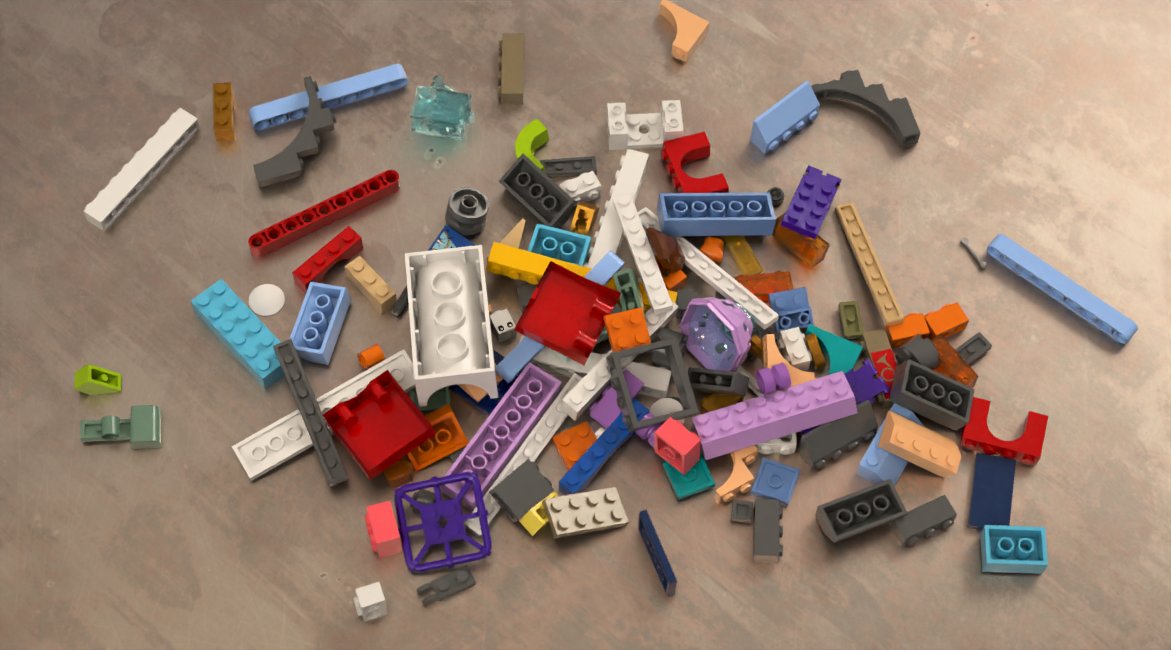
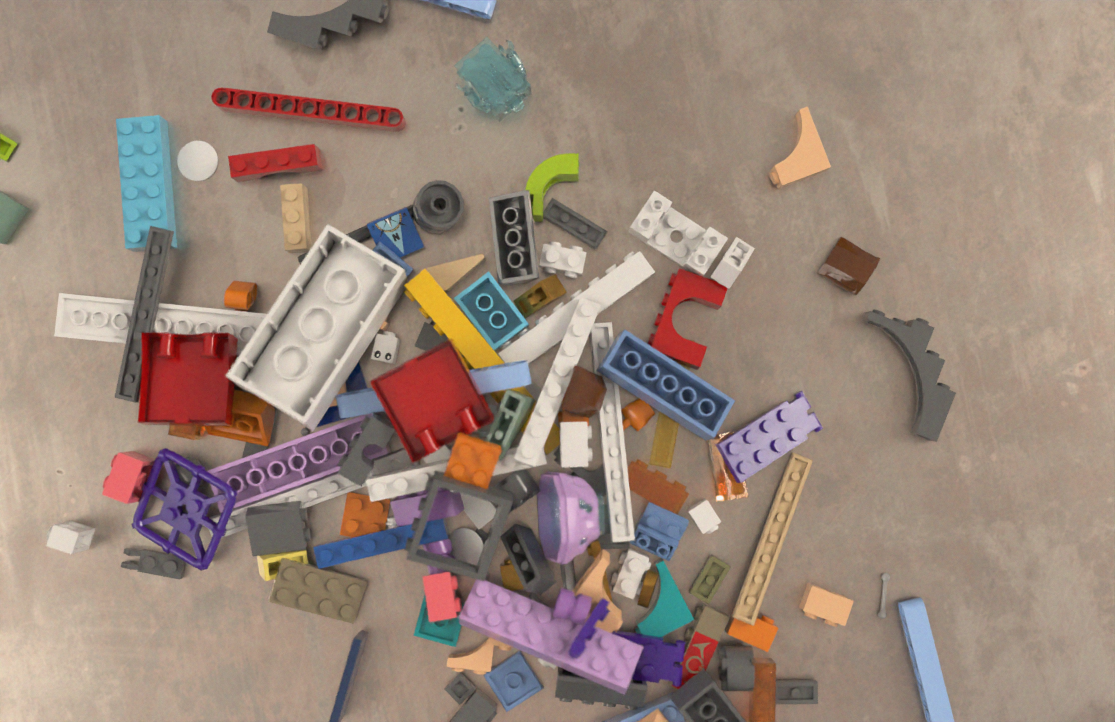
camera: 40 degrees right, 25 degrees up
light blue slope [290,282,351,365] -> none
dark tan brick [498,33,524,104] -> none
light blue slope [750,81,820,154] -> none
dark grey plate [767,187,784,205] -> none
orange brick [924,302,969,344] -> none
none -> dark grey arch [337,412,395,487]
none -> white brick [559,421,592,467]
none -> dark purple hinge [568,598,610,659]
none -> white brick [687,498,721,534]
none -> white brick [711,237,755,289]
none -> light nougat brick [799,583,854,627]
none -> reddish brown slope [817,237,880,295]

